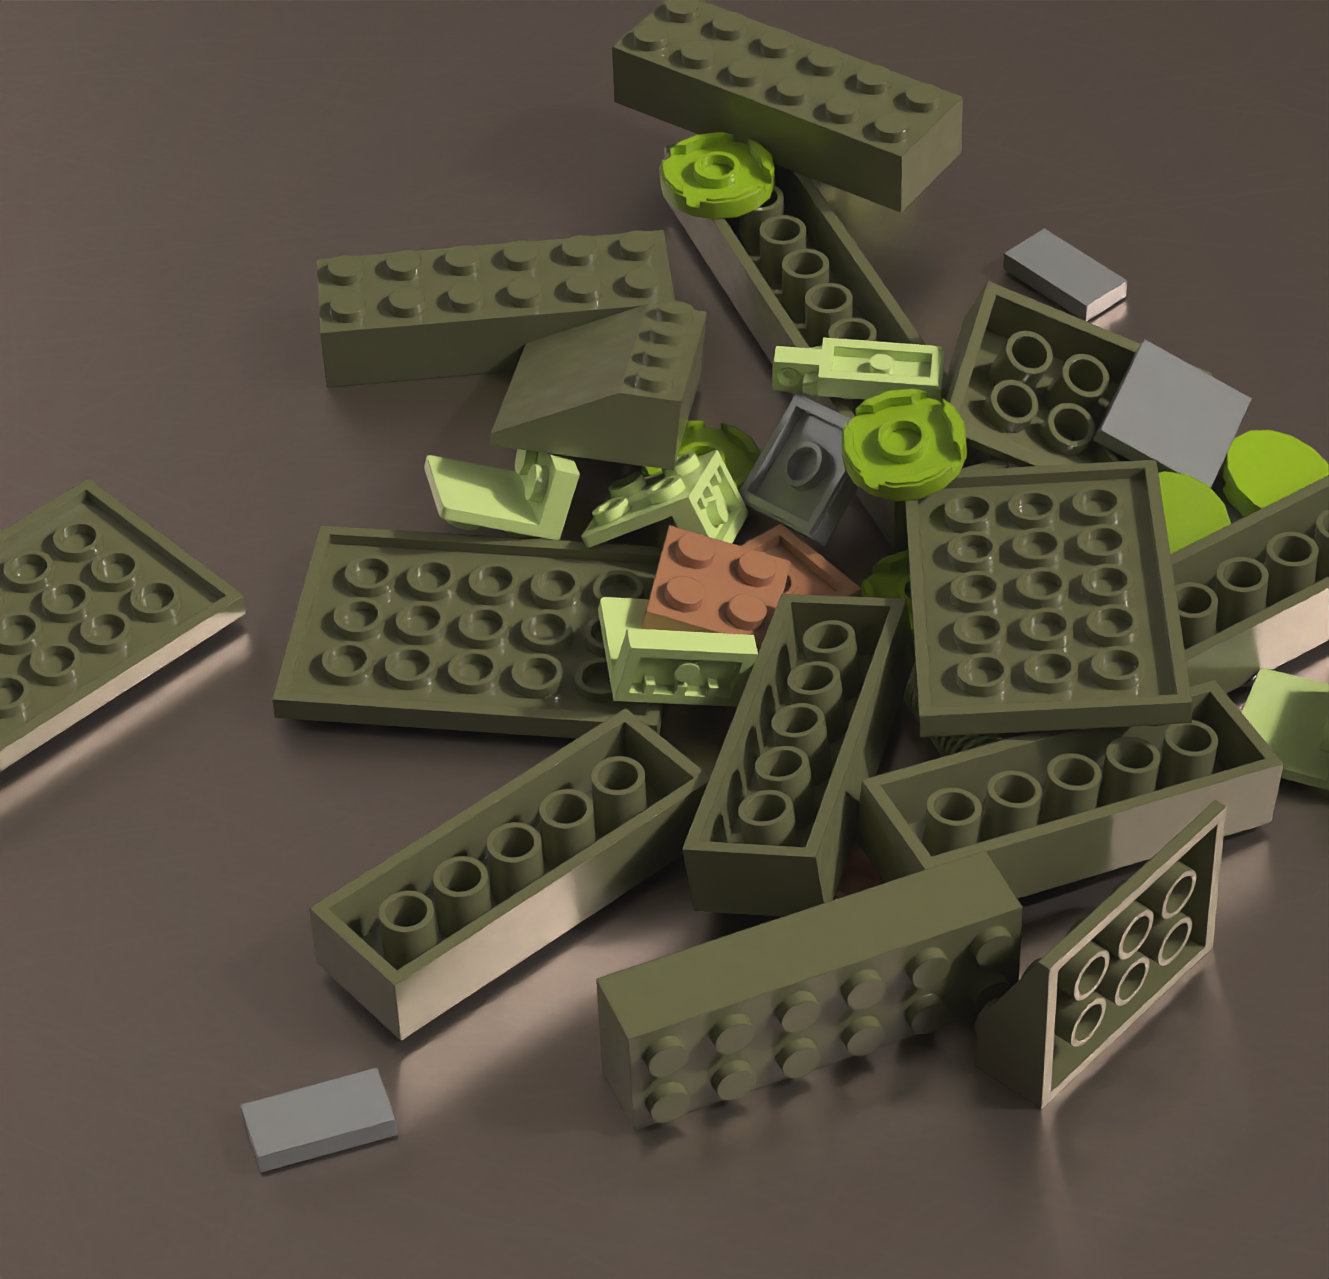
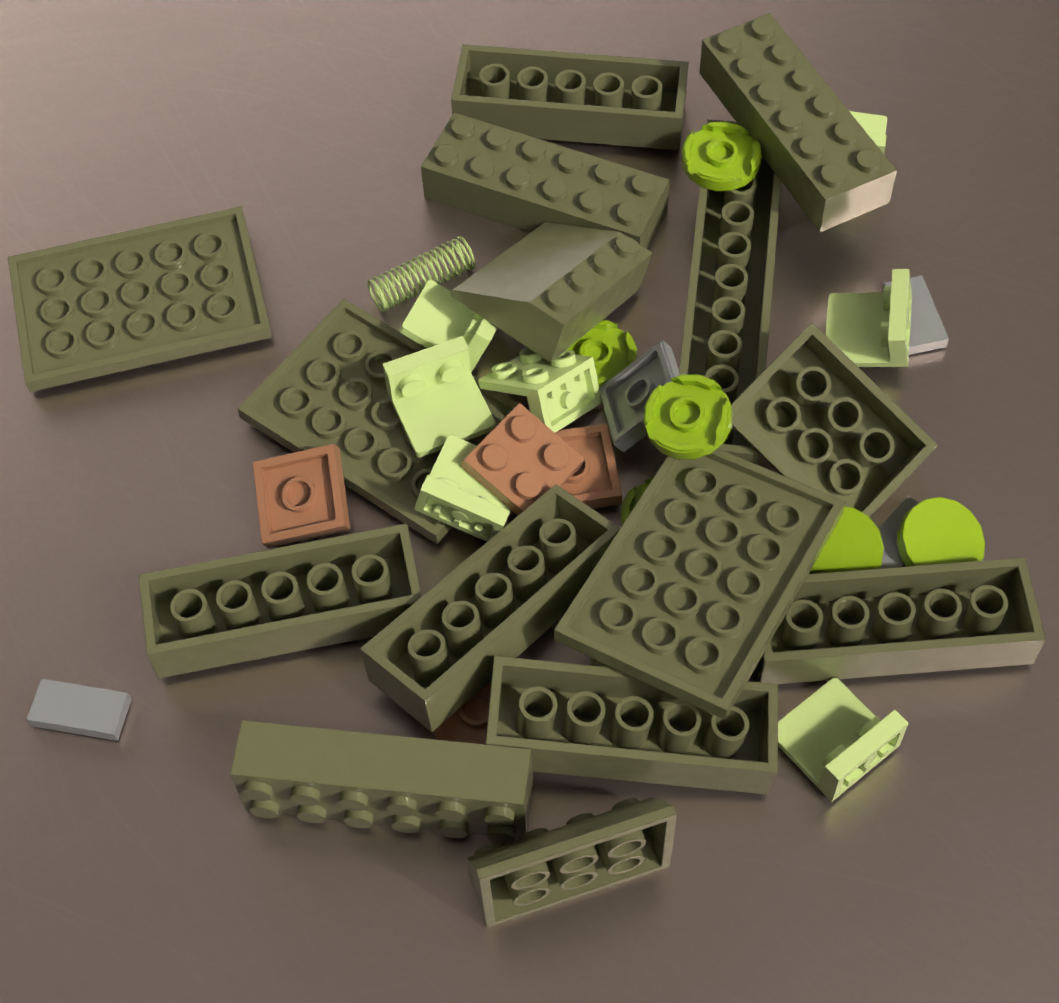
camera: 30 degrees right, 15 degrees up
yellowish green hinge [772,337,945,403] -> none
light grey tile [1093,339,1252,488] -> none
none -> nougat plate [253,444,350,548]
none -> yellowish green piece [367,236,476,313]
none -> yellowish green bracket [382,336,496,458]
none -> olive brick [451,44,689,150]
none -> yellowish green bracket [825,269,912,367]

